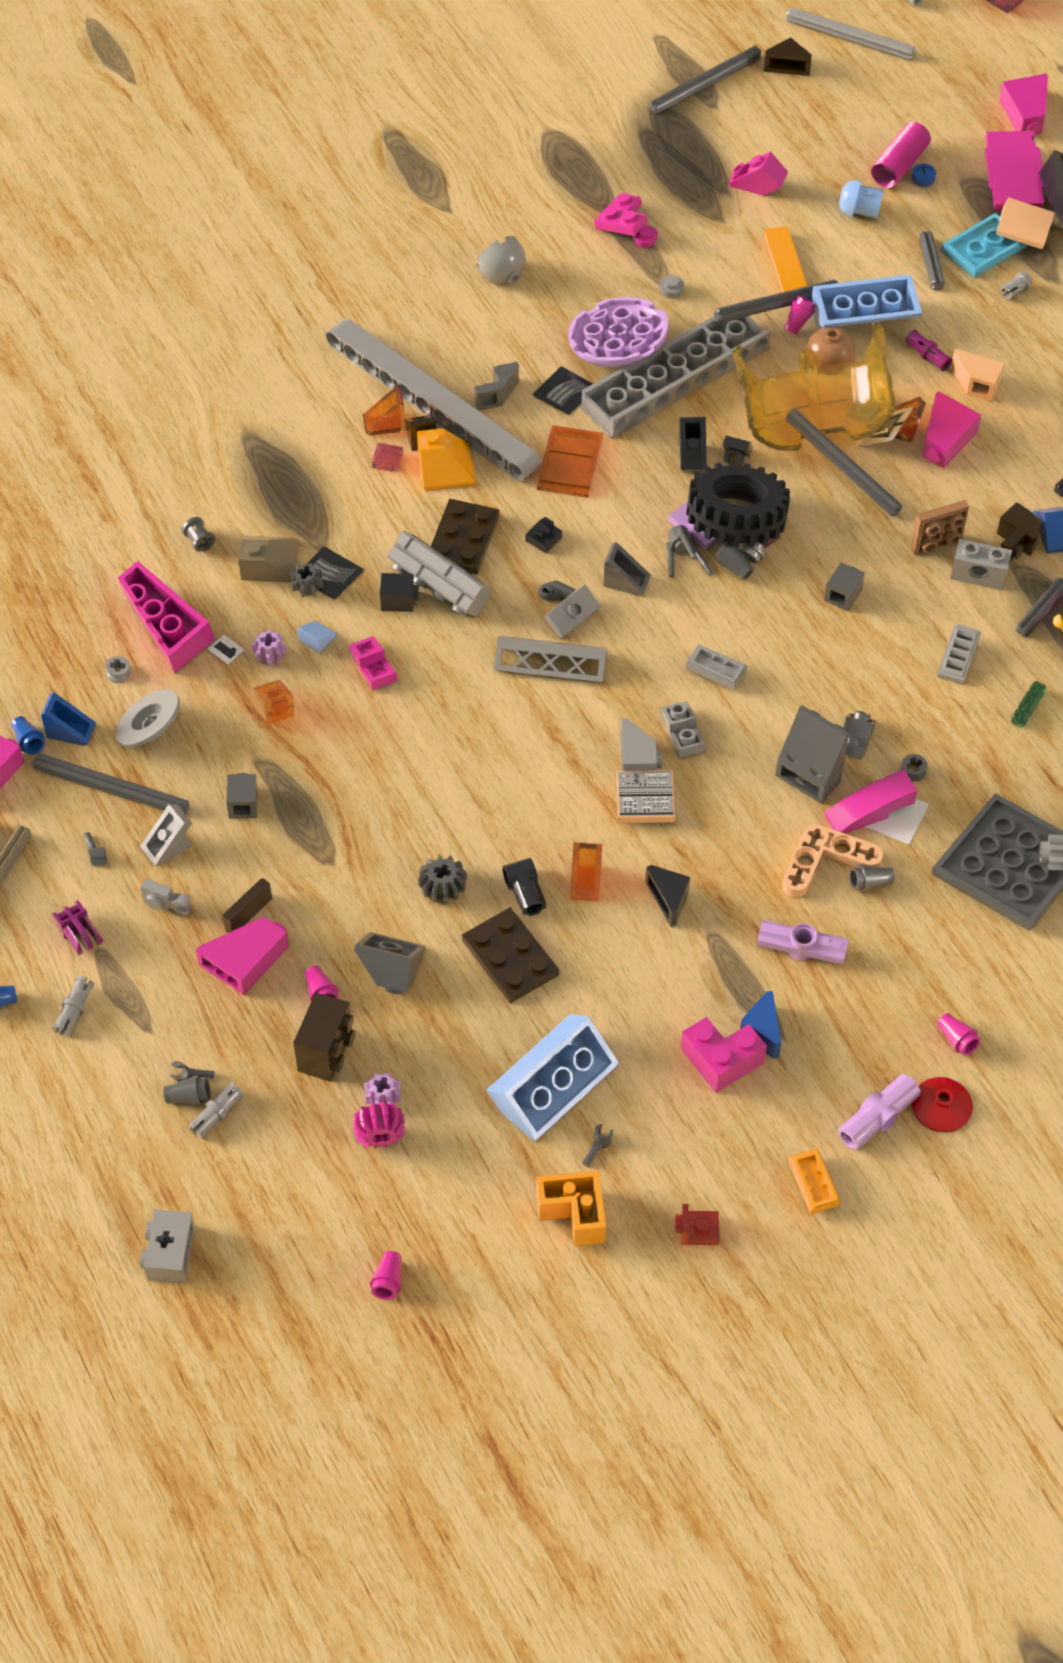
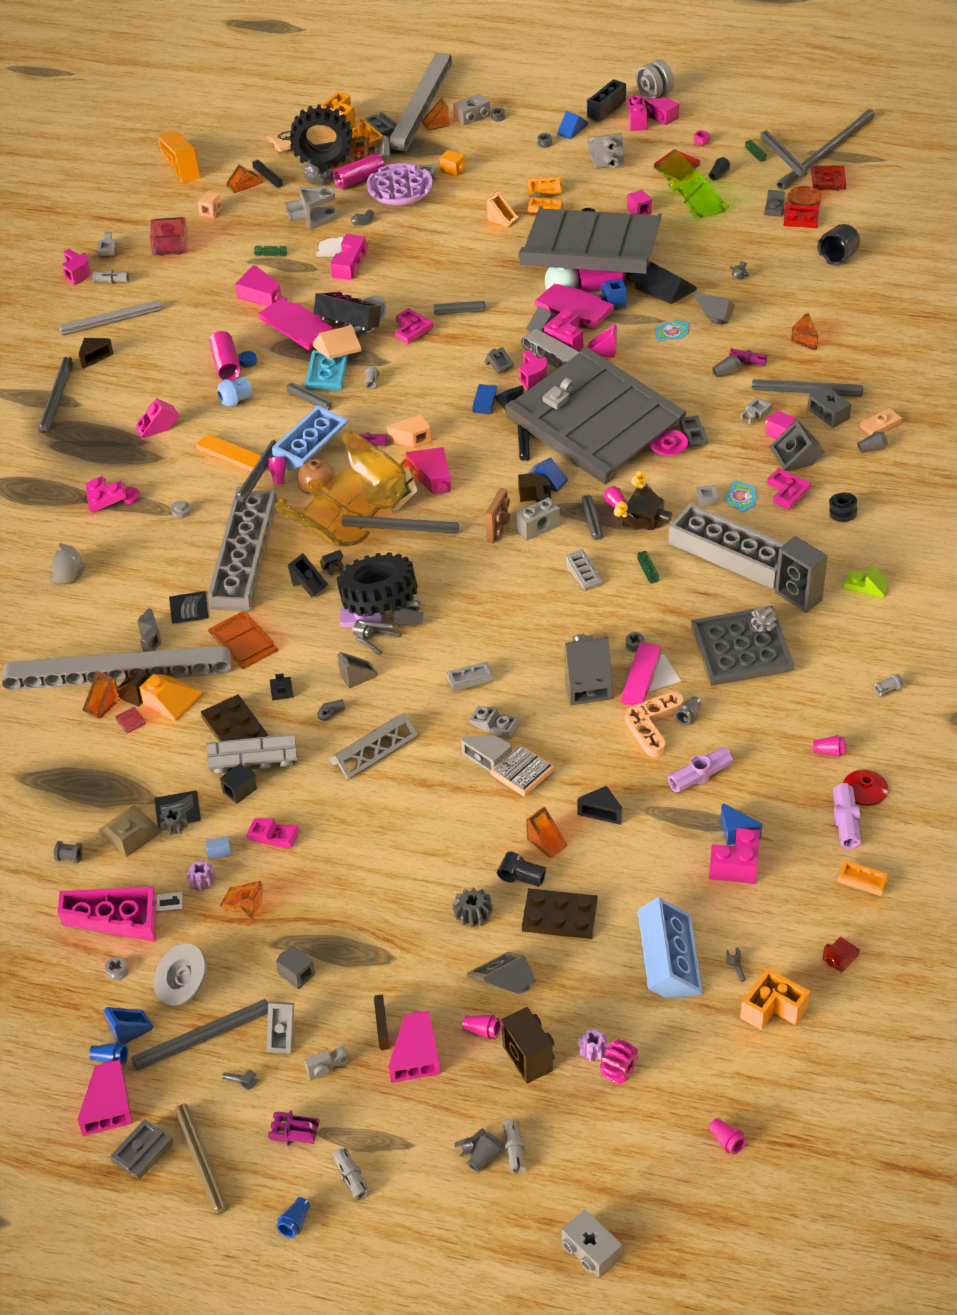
camera: 45 degrees left, 10 degrees down
light grey plate [544,585,600,638] -> none
lavender brick [568,297,669,367] -> none
dark grey brick [824,563,865,611] -> none

